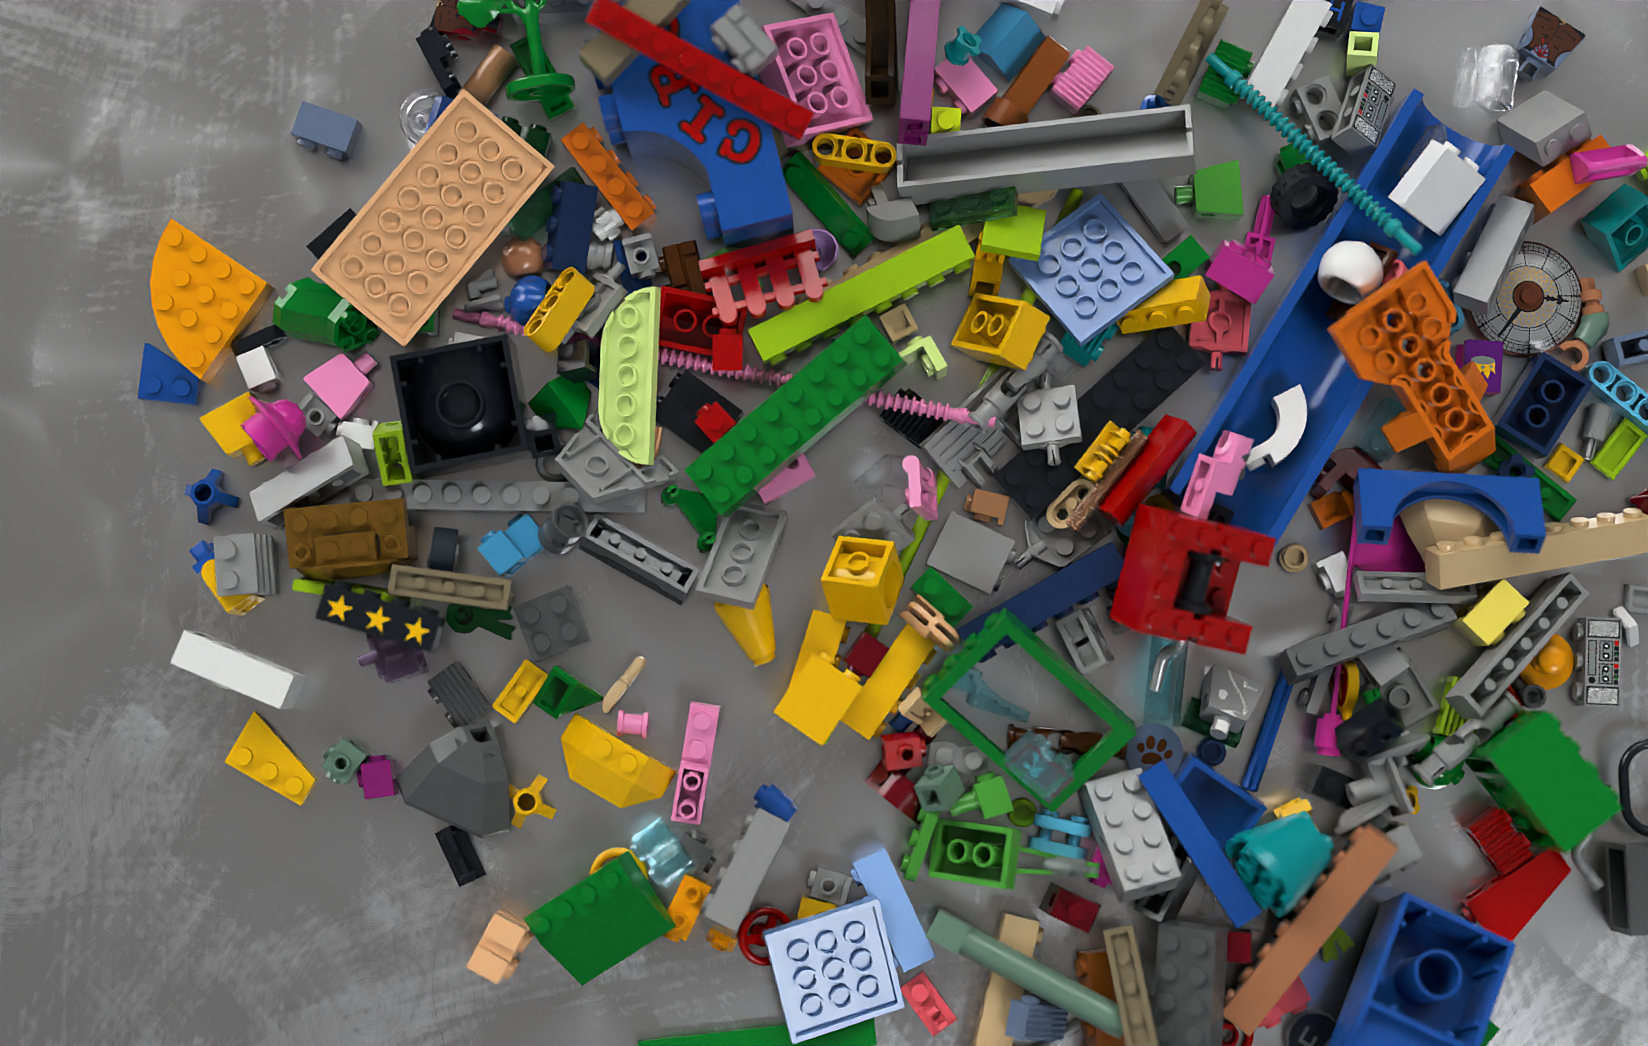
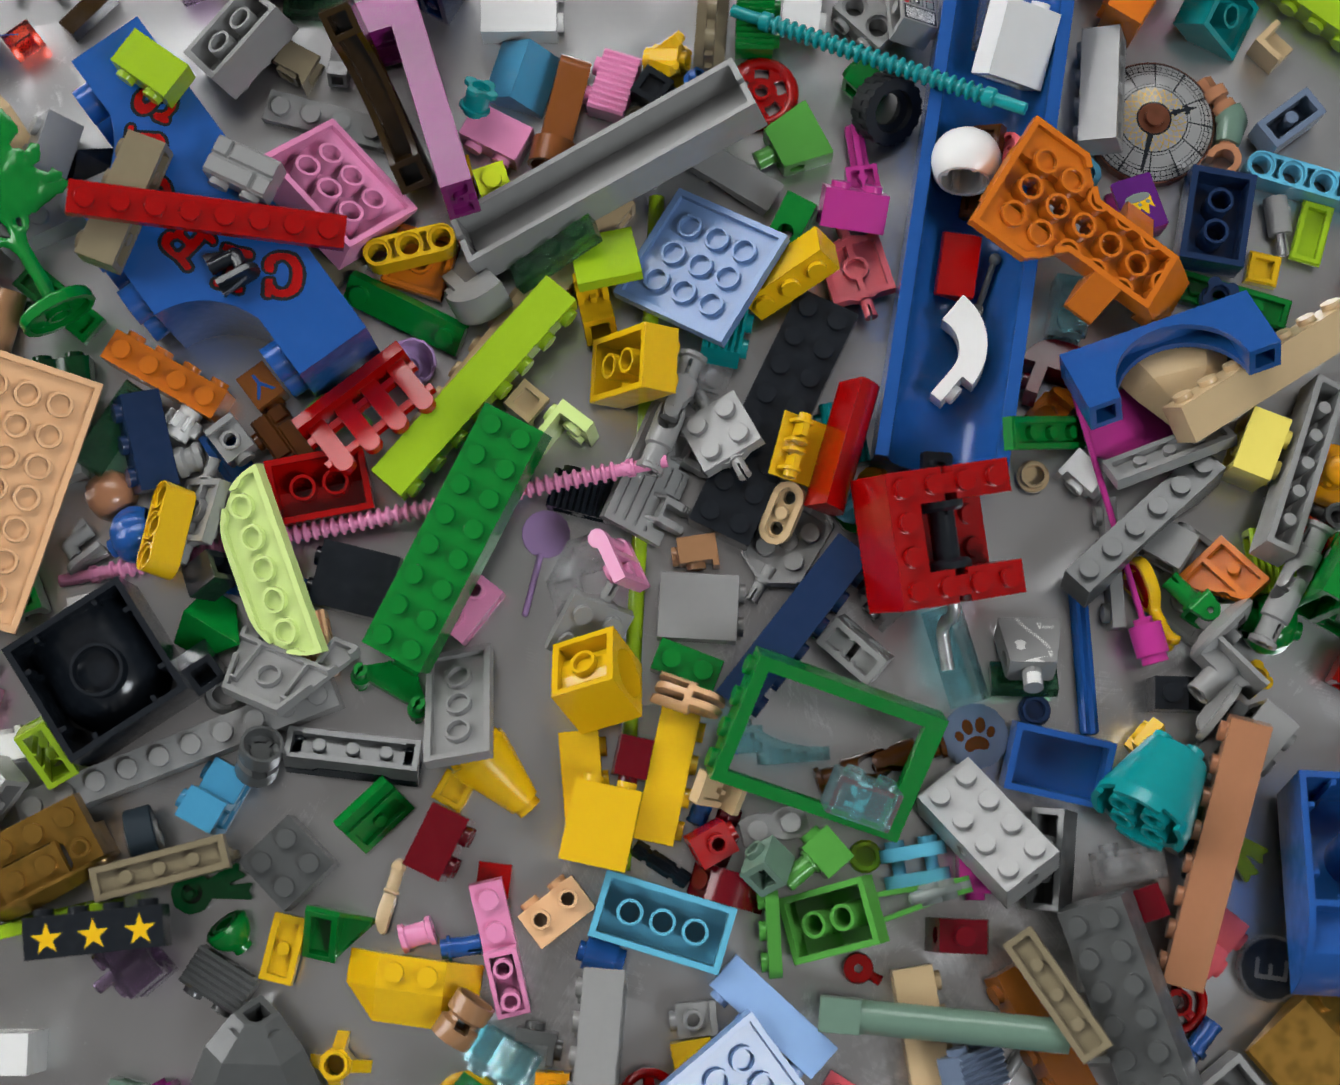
camera: 20 degrees left, 5 degrees down
red brick [694,402,737,444] -> none
red brick [712,329,744,371] -> none
medium nougat axle [1065,430,1150,532] -> none
blue tile [1136,760,1262,929] -> none
bright pink plate [1180,430,1254,520] -> none
black brick [1335,696,1406,763] -> none
none -> black piece [202,247,261,298]
none -> green brick [206,910,252,956]
none -> dark orange brick [236,361,290,414]
none -> green plate [333,775,415,854]
none -> dark red brick [402,802,477,882]
none -> yellow tile [431,768,474,814]
none -> medium nougat wheel [431,987,495,1053]
none -> blue pin [440,933,482,962]
none -> red tile [476,861,513,899]
none -> light nougat brick [517,874,596,949]
none -> lavender piece [522,510,570,617]
none -> medium azure brick [587,869,737,975]
none -> black panel [630,64,674,107]
none -> black axle [630,840,692,888]
none -> yellow rock [642,30,692,88]
none -> red plate [737,57,799,130]
none -> red piece [842,952,883,986]
none -> red slope [934,231,982,301]
none -> dark grey hinge [974,253,1001,316]
none -> green tile [1002,416,1087,451]
none -> orange wing [1179,535,1271,602]

